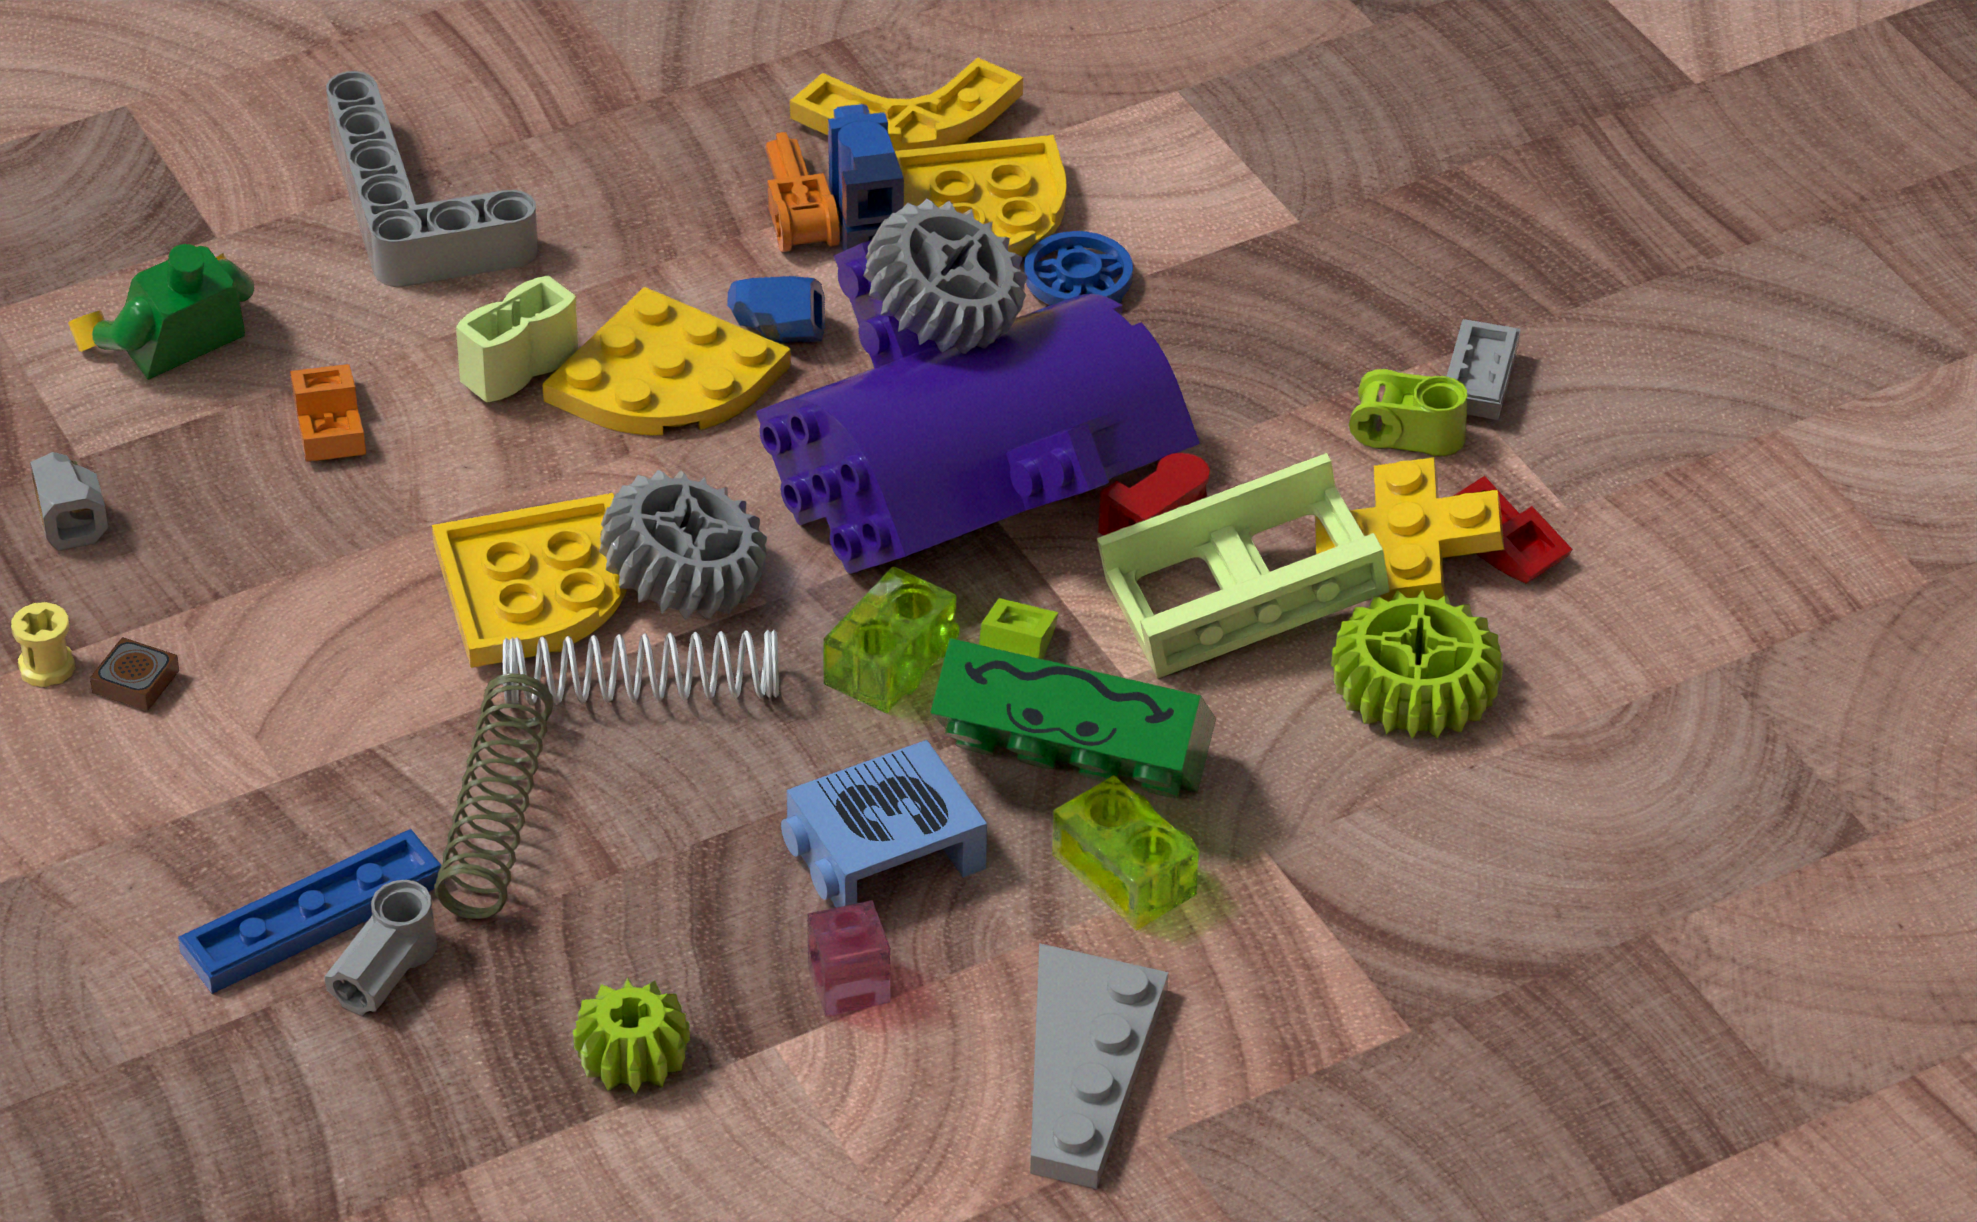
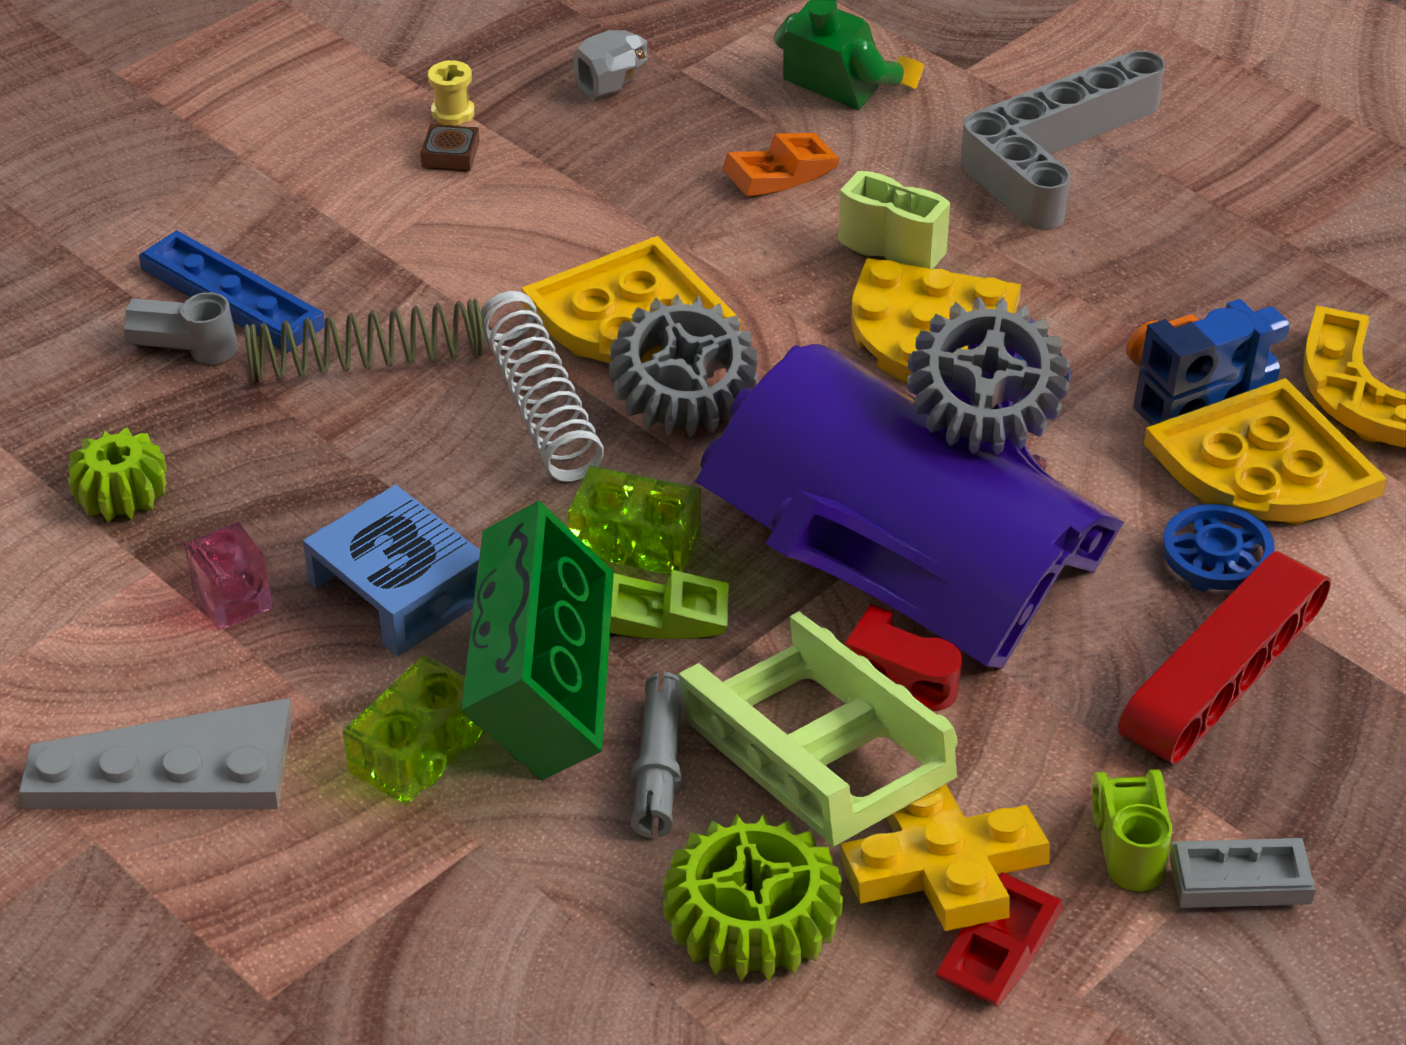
camera: 75 degrees right, 0 degrees up
none -> light grey pin [631,672,682,838]
none -> red beam [1118,551,1331,765]

